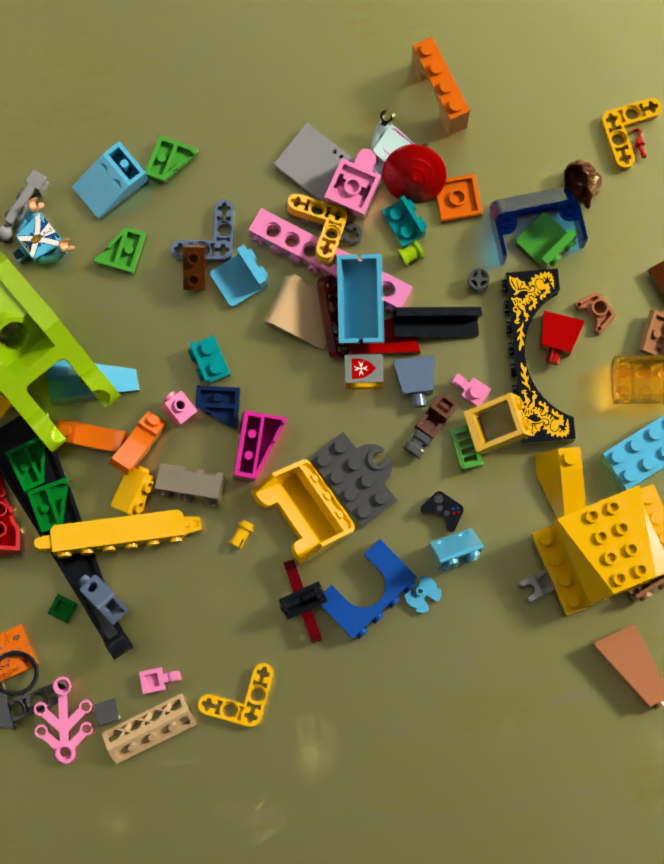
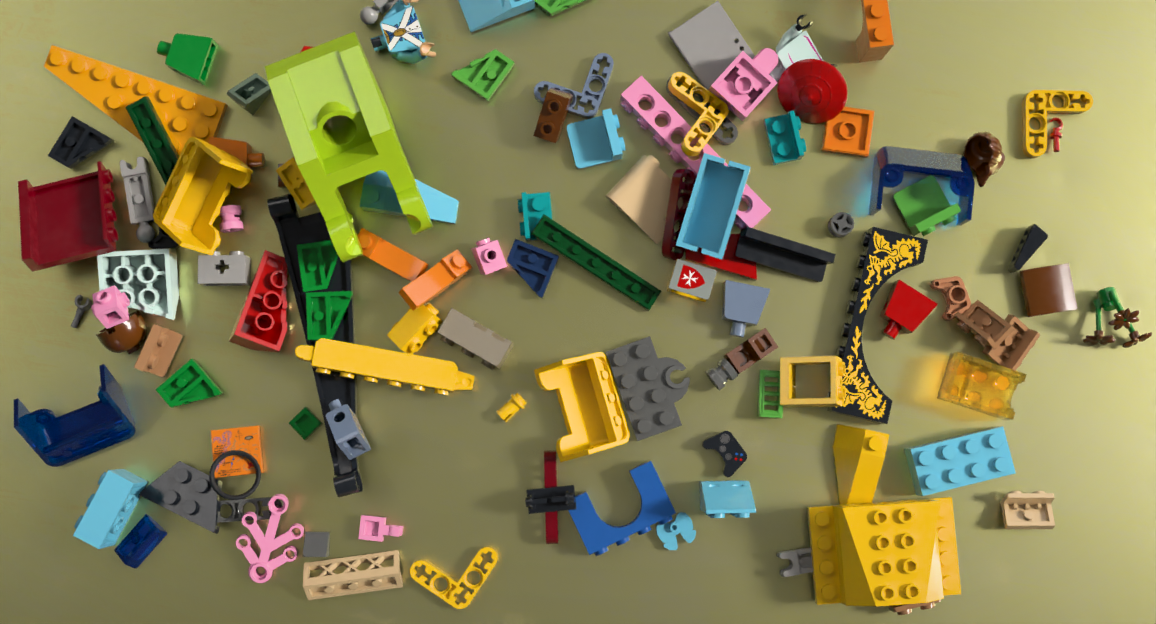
camera: 15 degrees right, 5 degrees up
dark pink wedge [232,410,288,482] -> none
lime bush [397,240,425,267] -> none
bright pink plate [451,373,491,406] -> none
none -> dark green tile [531,214,661,311]
none -> medium nougat bracket [955,300,1014,350]
none -> black slope [1008,224,1048,273]

